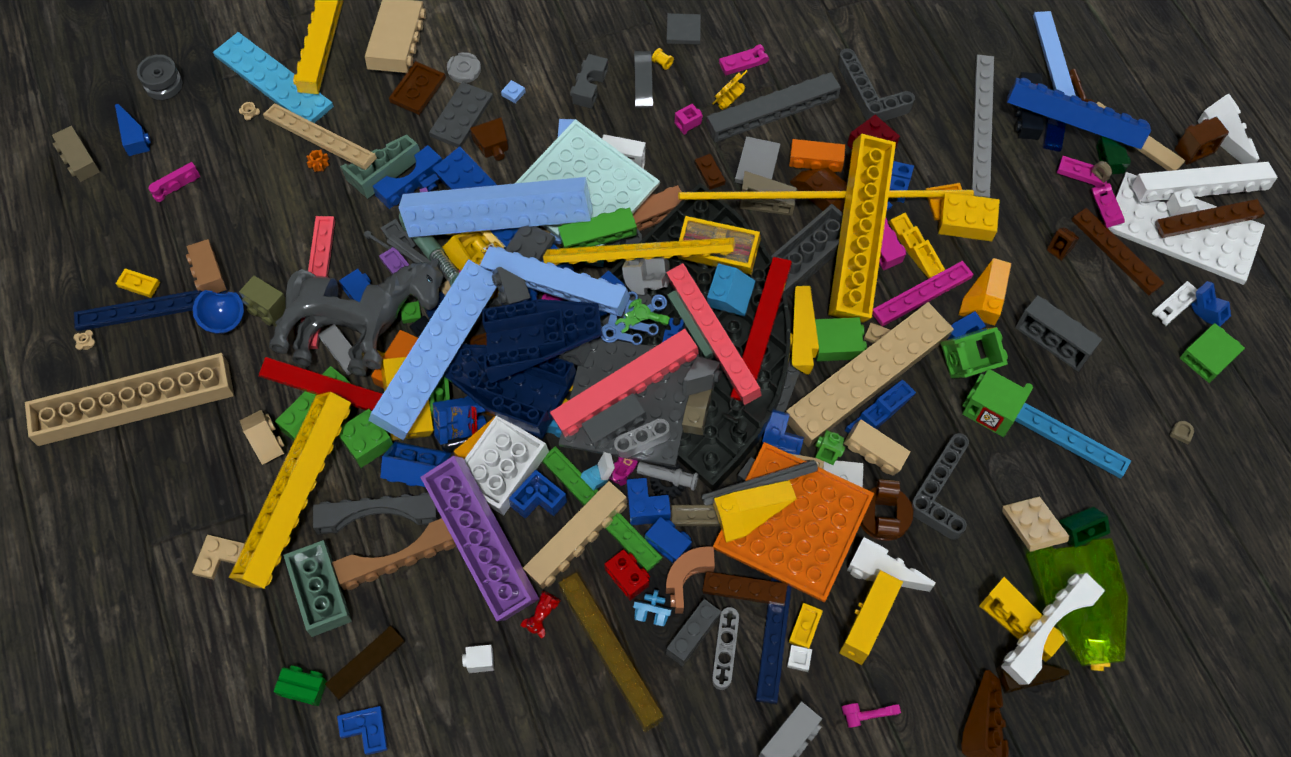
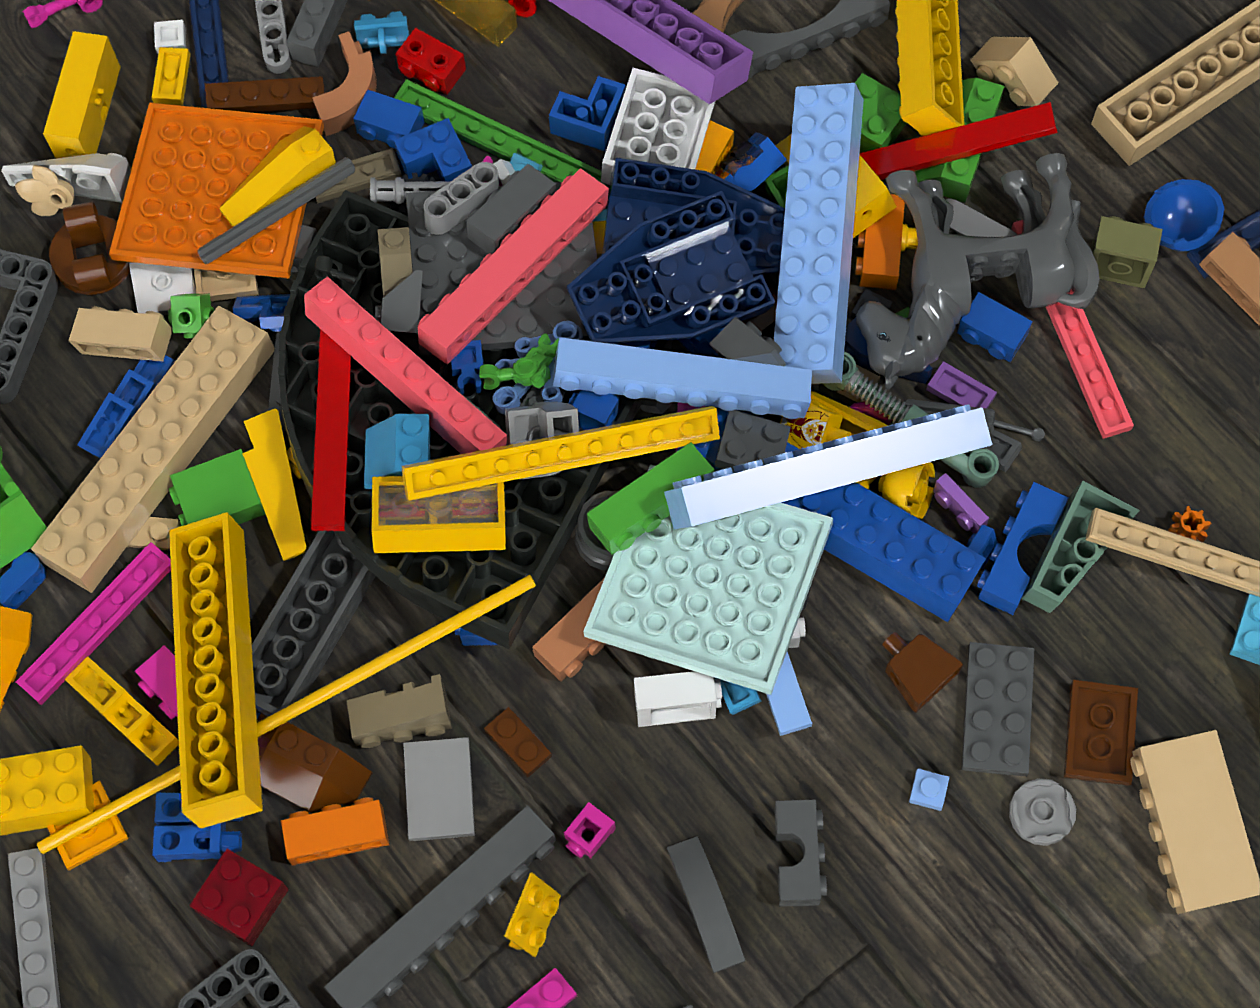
camera: 165 degrees right, 5 degrees up
blue slope [380,442,451,488] -> none
tan brick [523,481,628,589] -> none
yellow bush [652,48,674,70] -> none
none -> tan plate [15,165,74,216]

